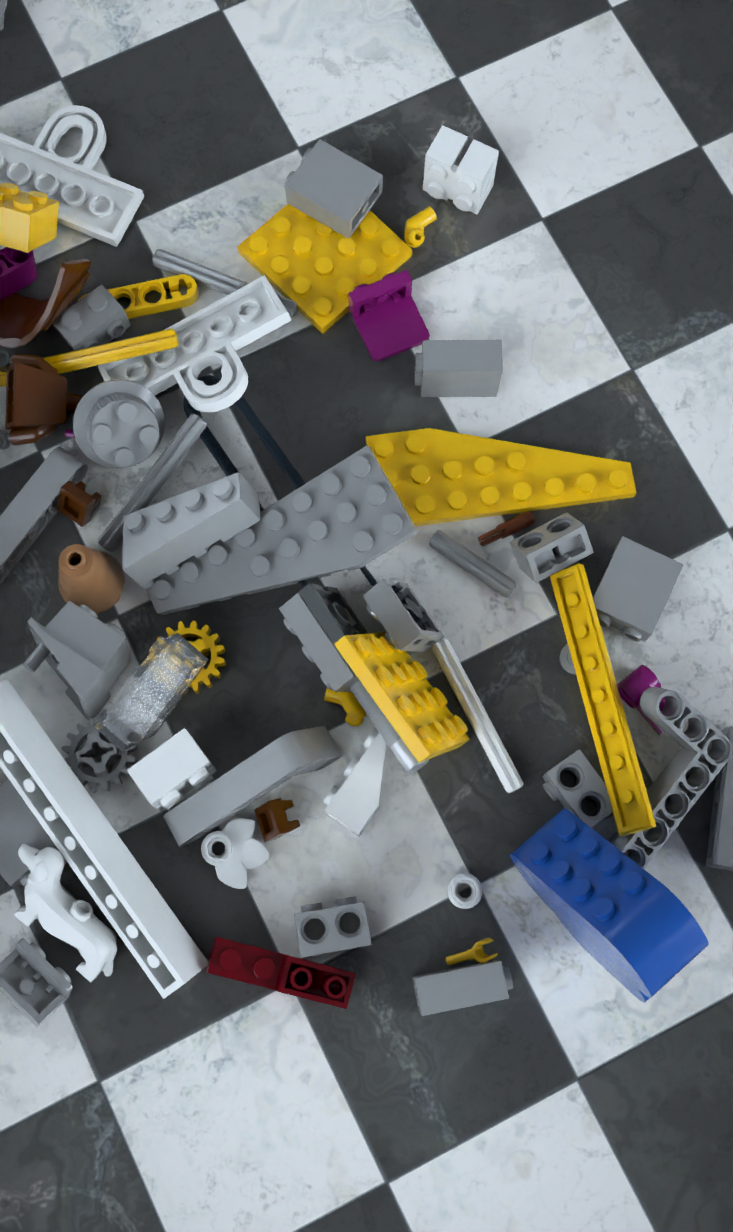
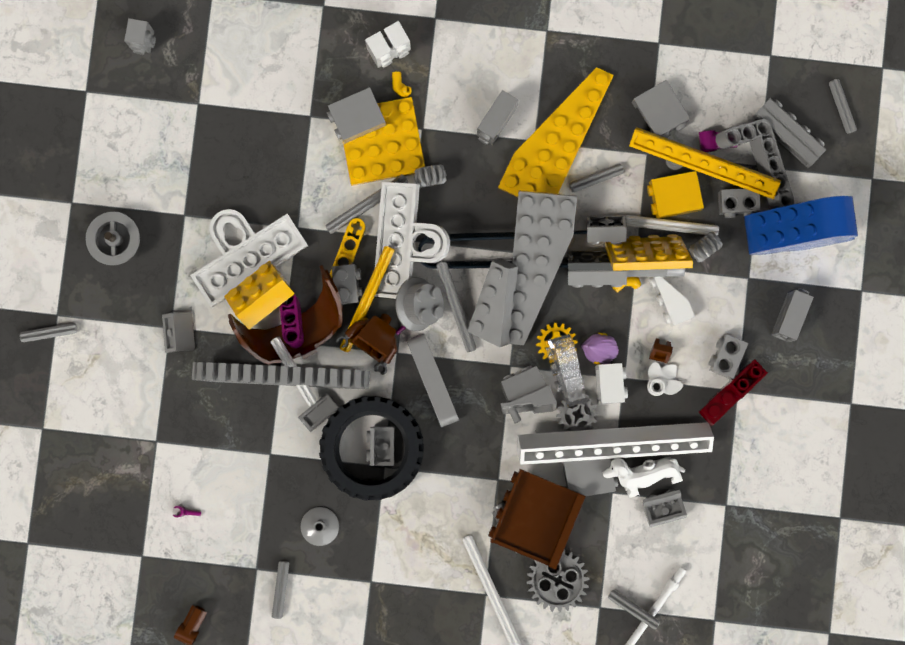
camera: 60 degrees left, 10 degrees up
reddish brown tile [57,481,102,527] -> none
medium nougat cone [58,544,125,614] -> none
light grey beam [163,726,342,847] -> none
magenta bracket [348,270,430,362] -> none
yellow hand [446,938,498,965] -> none
white plate [447,873,482,909] -> none
copper piece [478,511,535,547] -> none
light grey brick [510,512,594,583] -> none
none -> light grey gear [414,164,447,188]
none -> lavender hair [581,333,619,365]
none -> yellow brick [647,171,704,219]
none -> light grey gear [689,232,723,262]

